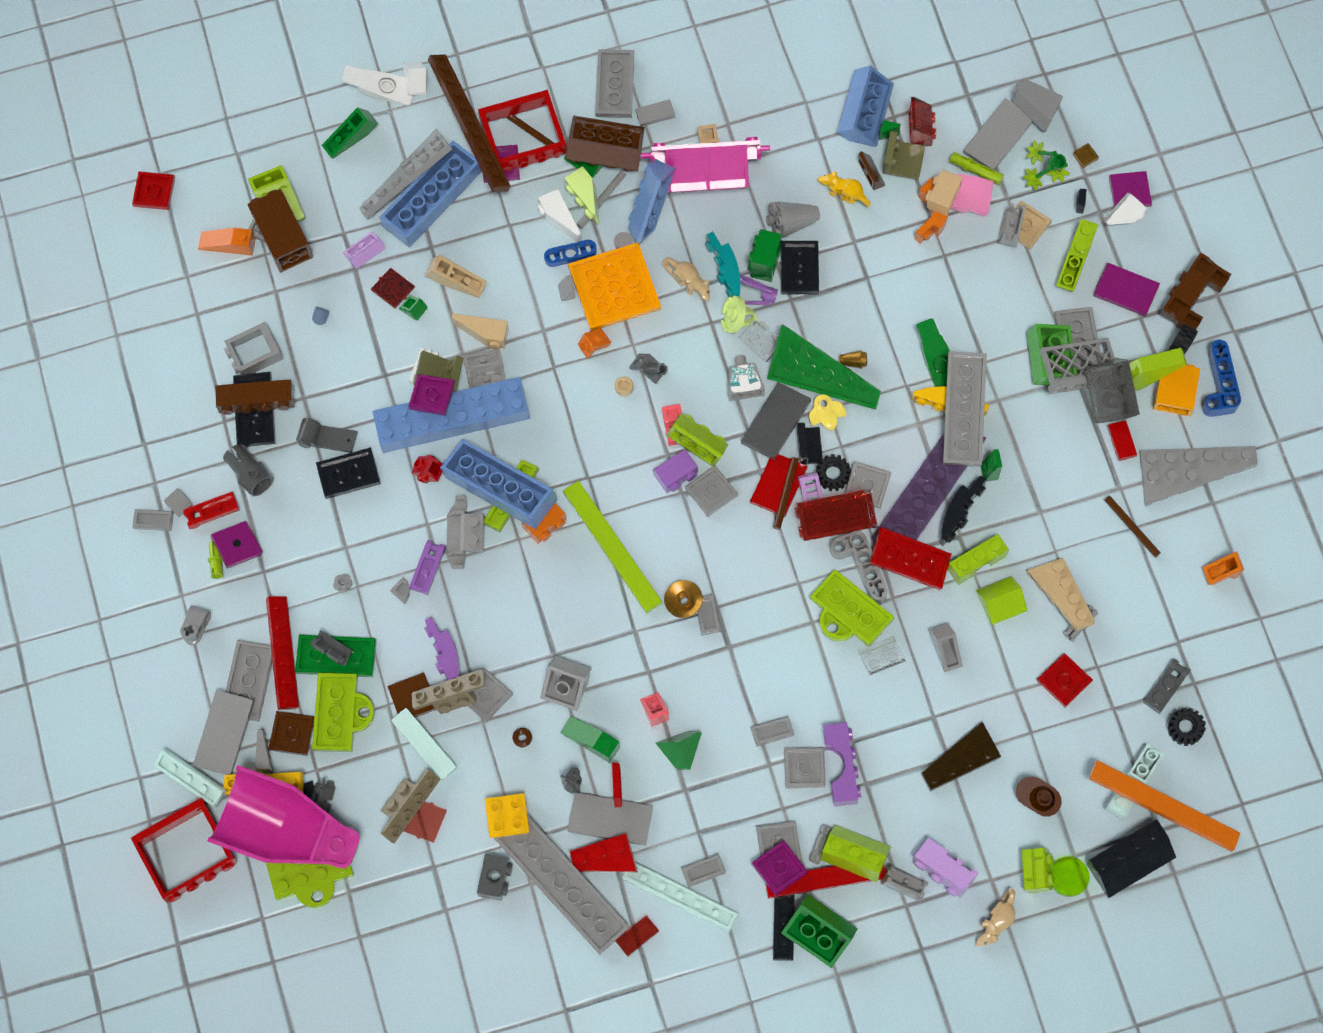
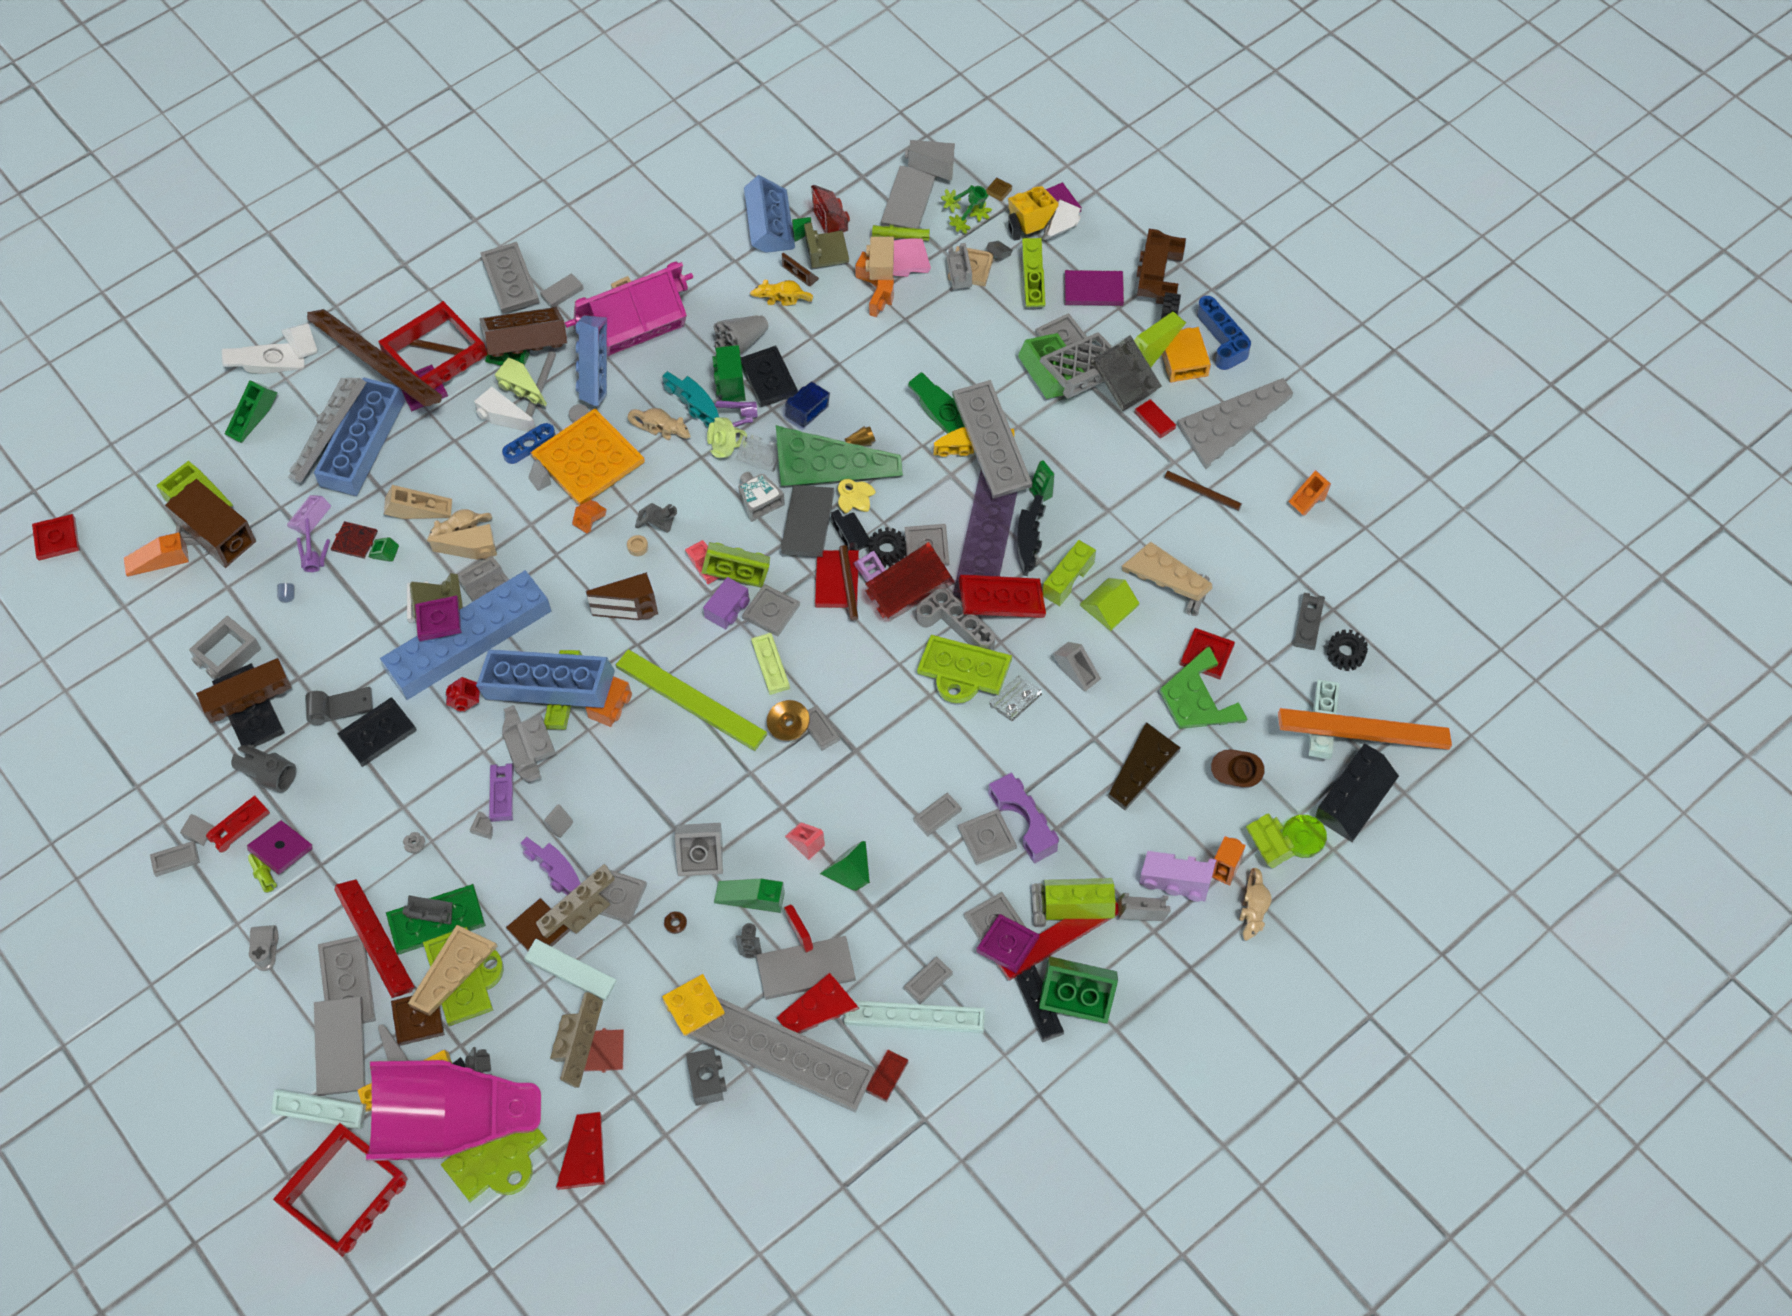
camera: 25 degrees left, 10 degrees down
none -> medium lavender plant [296,518,330,572]
none -> tan wing [408,925,498,1016]
none -> tan animal [427,509,492,542]
none -> light grey slope [544,804,573,838]
none -> red wing [556,1112,605,1190]
none -> reddish brown slope [585,572,658,621]
none -> yellowish green tile [751,633,790,695]
none -> clear blue brick [785,381,830,428]
none -> dark grey tile [986,240,1013,258]
none -> yellow slope [1008,186,1059,235]
none -> bright green wing [1160,647,1247,729]
none -> orange brick [1212,836,1246,886]

